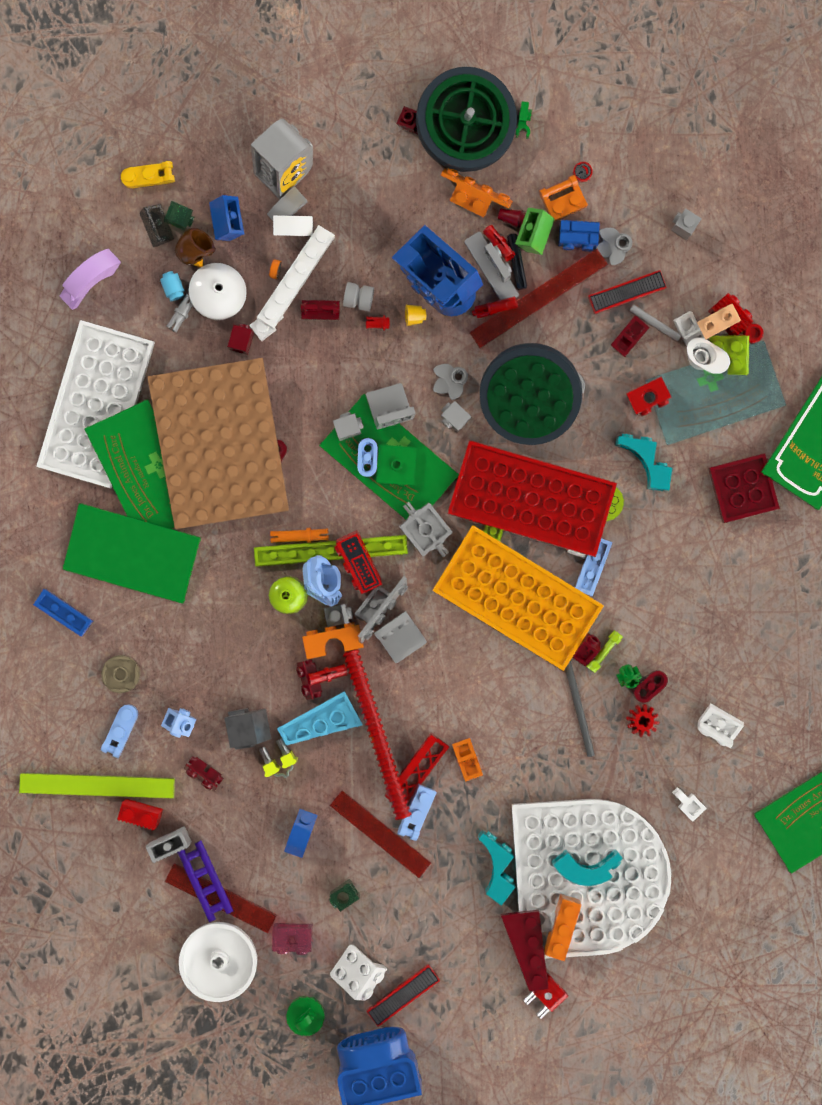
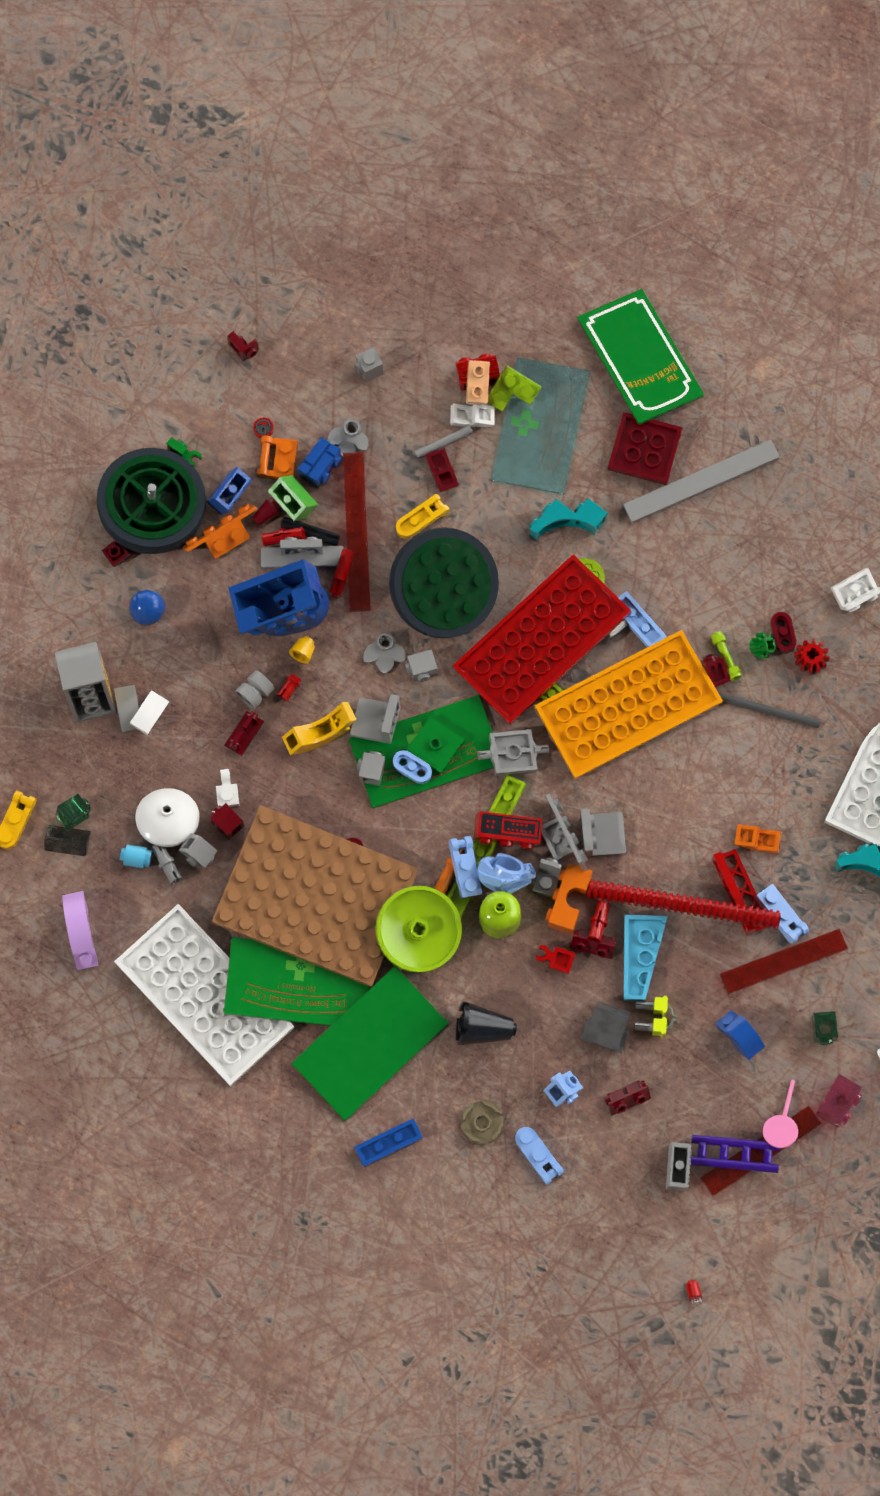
camera: 55 degrees left, 15 degrees down
lime tile [19,773,175,798] -> none
red brick [117,799,163,831] -> none
reddish brown piece [174,228,216,268] -> none
white dish [179,922,257,1002] -> none
blue brick [209,195,244,241] -> none
white plate [257,225,335,329] -> none
orange tile [269,259,282,280] -> none
tile [588,270,667,315] -> none
red brick [626,376,671,417] -> none
white piece [687,337,730,374] -> none
red tile [743,324,764,344] -> none
none -> blue hair [129,590,166,626]
none -> light grey brick [179,833,218,868]
none -> blue brick [206,467,252,515]
none -> dark red bracket [227,331,259,361]
none -> yellow arch [282,702,356,756]
none -> lime dish [375,886,462,972]
none -> yellow plate [396,494,450,539]
none -> light blue plate [449,836,483,899]
none -> black cone [456,1001,517,1045]
none -> red plate [535,945,576,975]
none -> light grey tile [623,440,780,524]
none -> red piece [686,1280,702,1303]
none -> bright pink piece [763,1079,798,1148]

